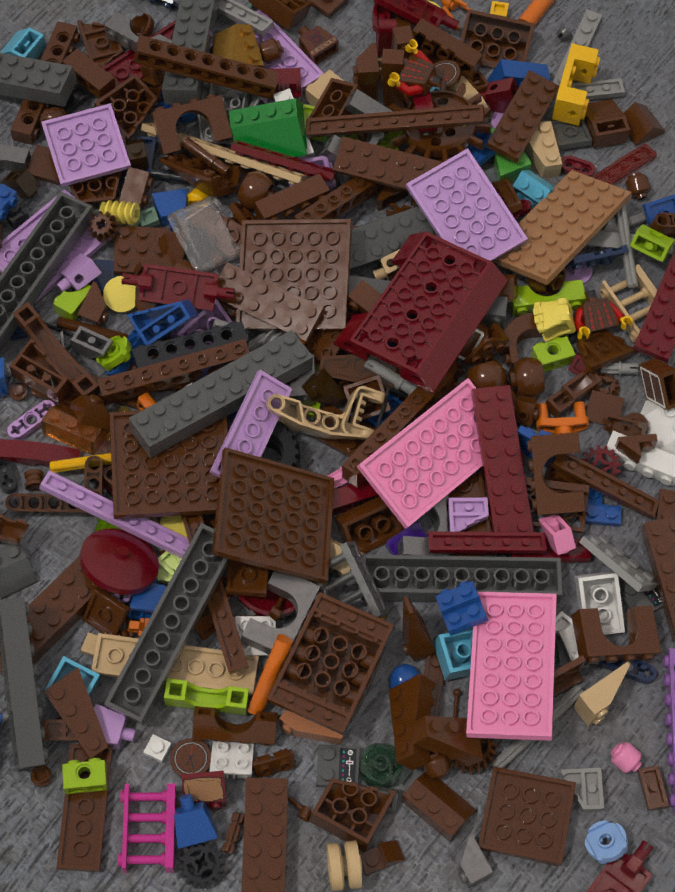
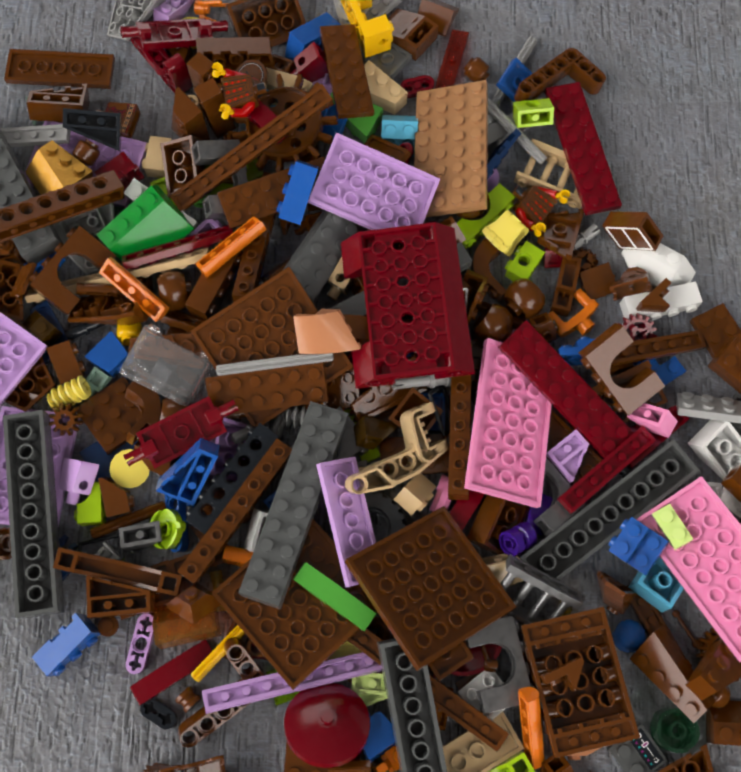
camera: 35 degrees left, 10 degrees up
none -> reddish brown piece [9,262,37,298]
none -> black wedge [63,108,122,152]
none -> orange brick [99,257,170,322]
none -> orange brick [195,216,267,278]
none -> light grey axle [216,353,334,376]
none -> blue wedge [276,160,319,225]
none -> nougat slope [293,309,361,354]
none -> bright green slope [293,562,377,631]
none -> tan brick [393,473,436,516]
none -> dark purple wheel [499,522,537,556]
none -> reddish brown slope [540,657,584,691]
none -> yellowish green plate [652,504,693,550]

